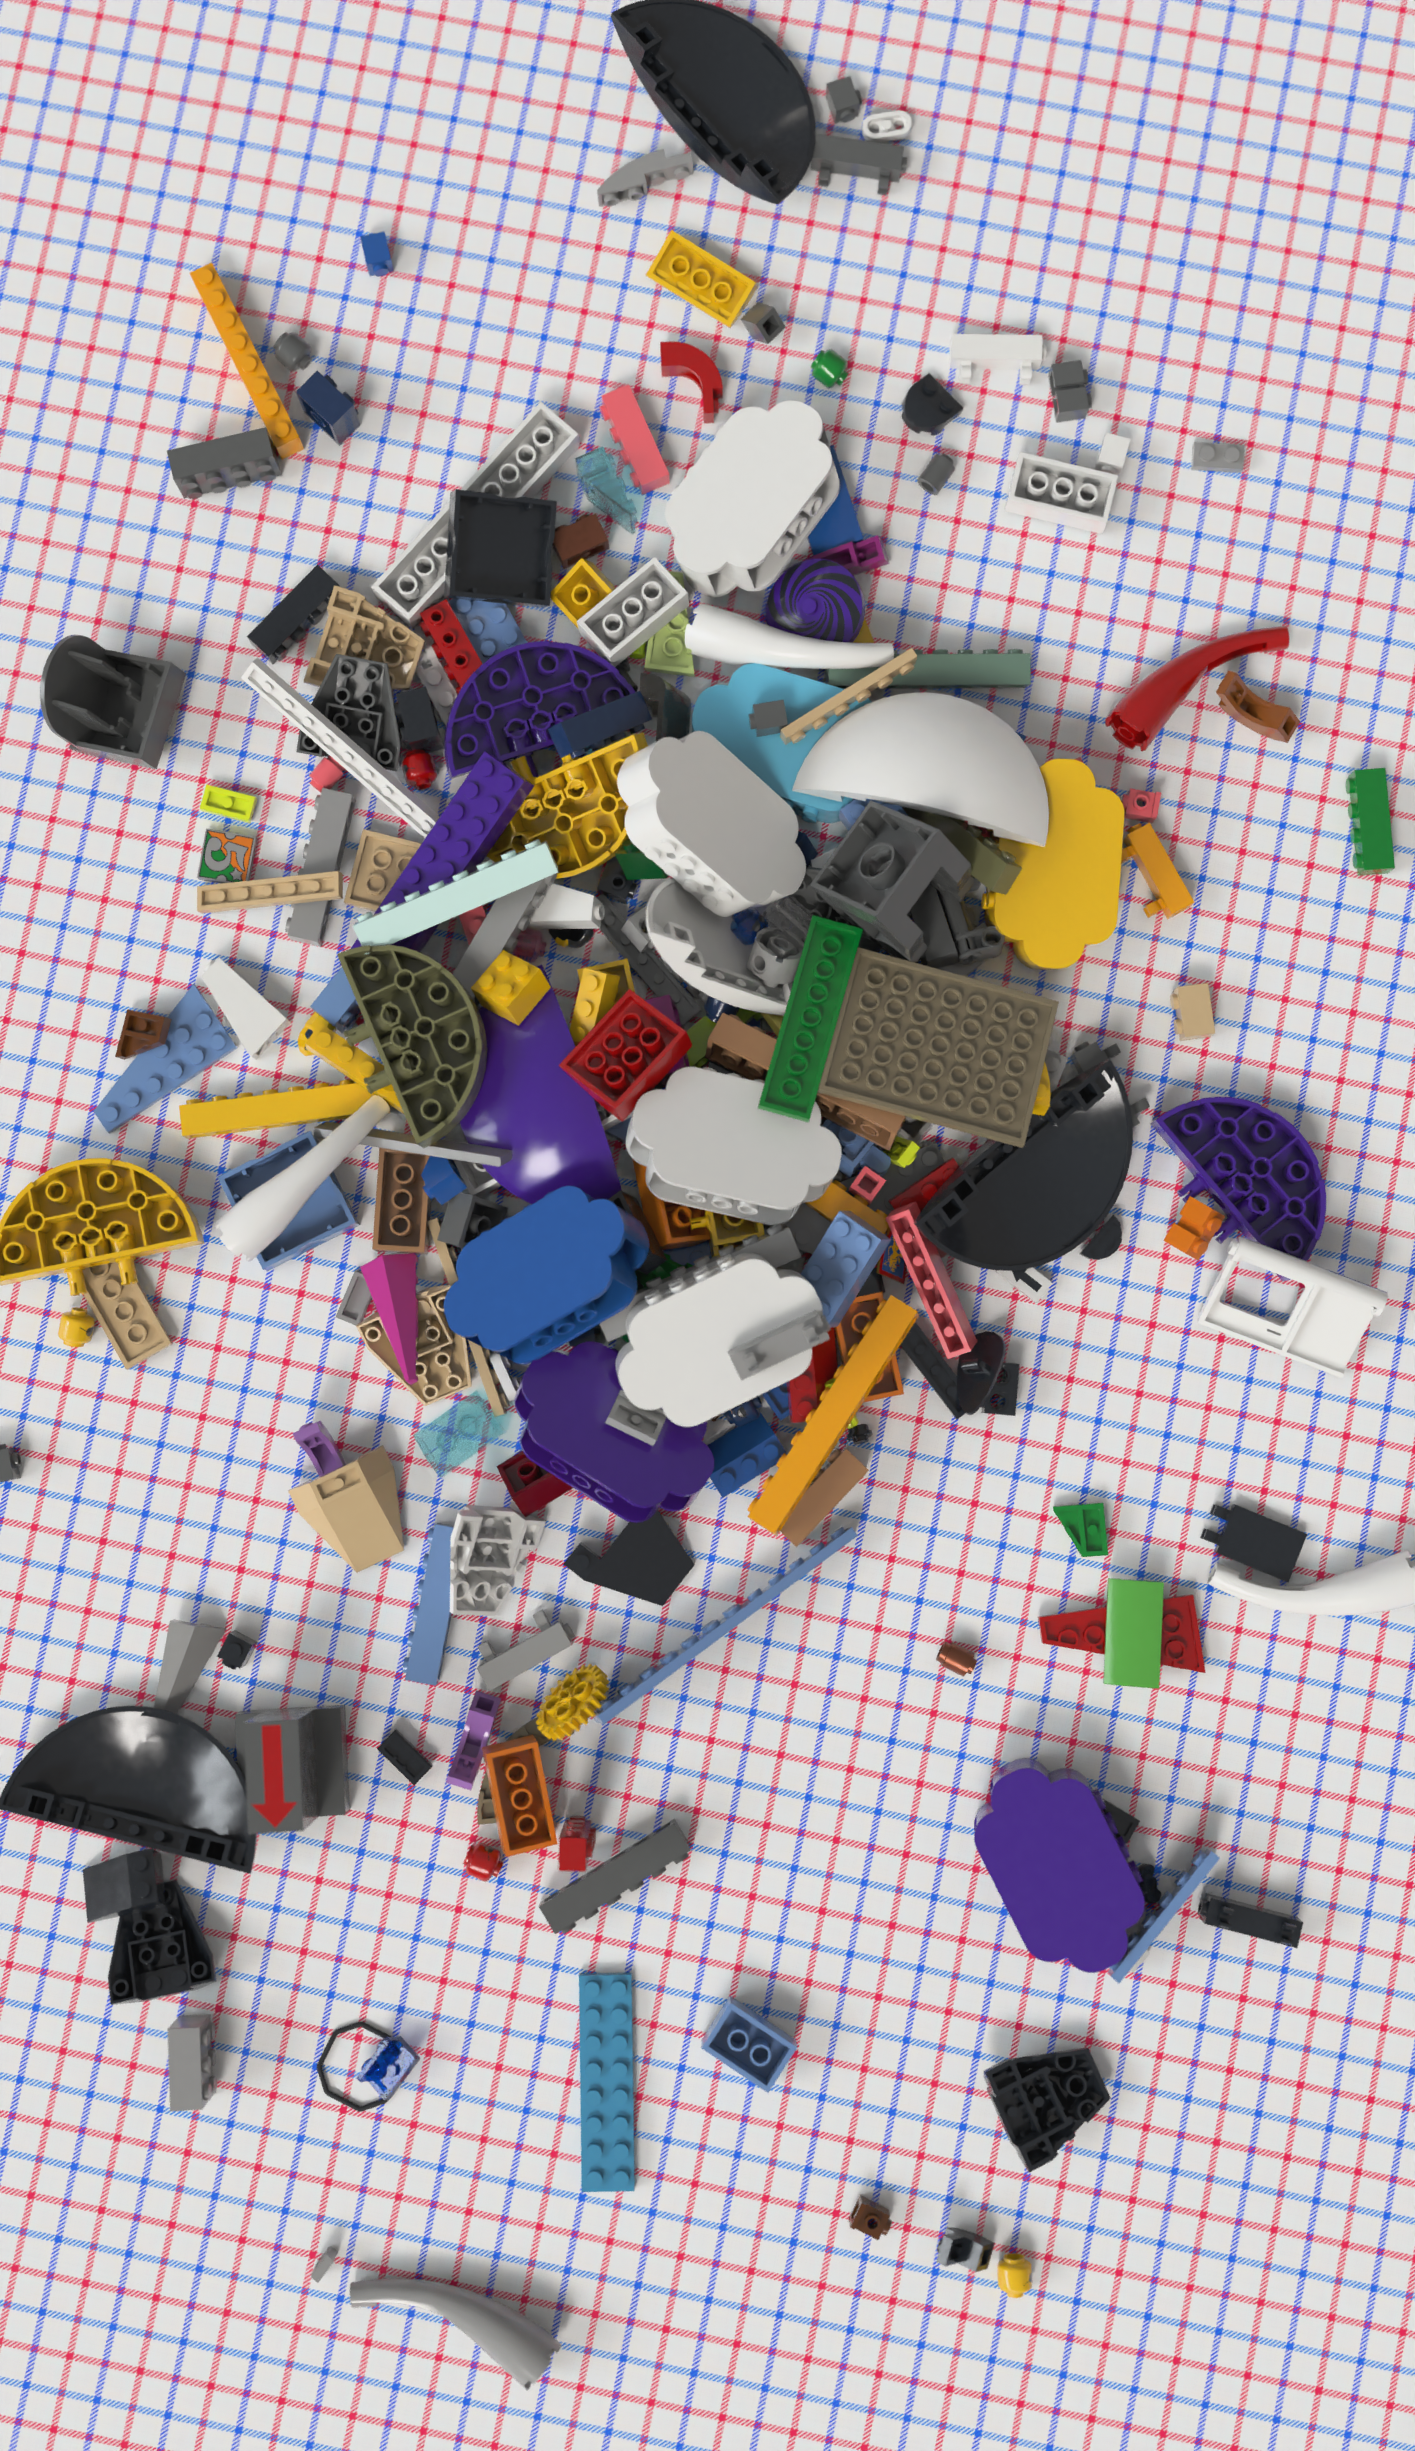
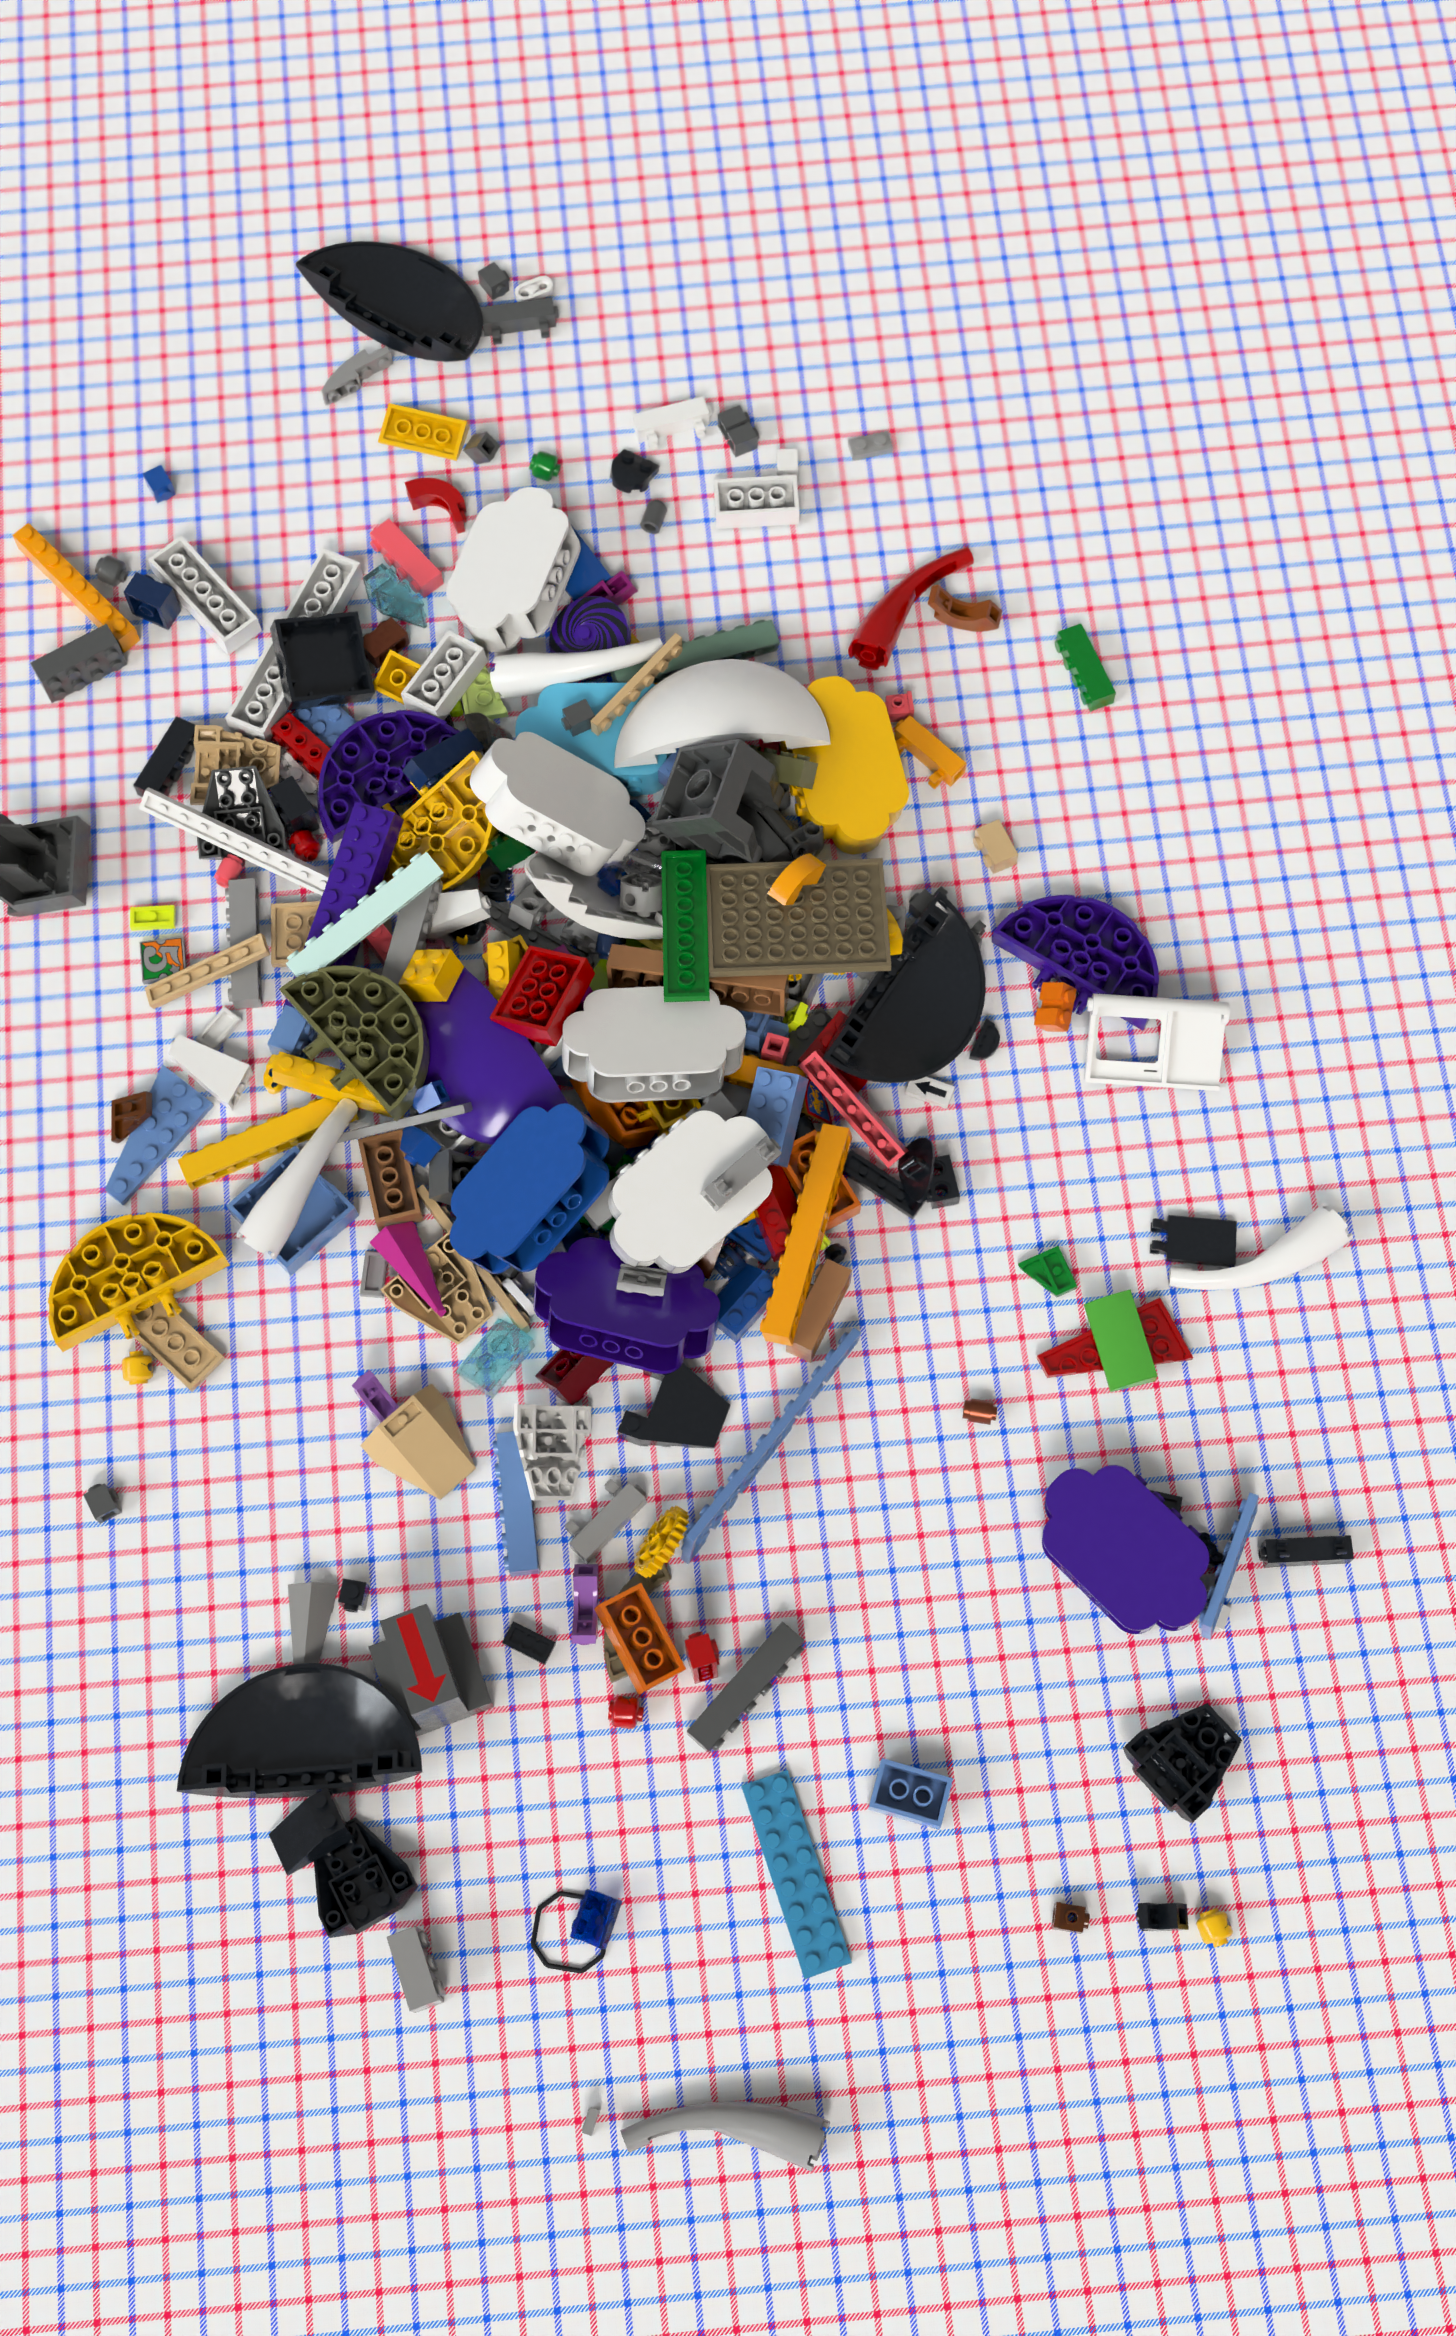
camera: 15 degrees left, 15 degrees down
none -> white brick [148,536,262,655]
none -> white tile [196,1006,242,1051]
none -> brick [413,1080,451,1114]
none -> light orange brick [768,853,826,906]

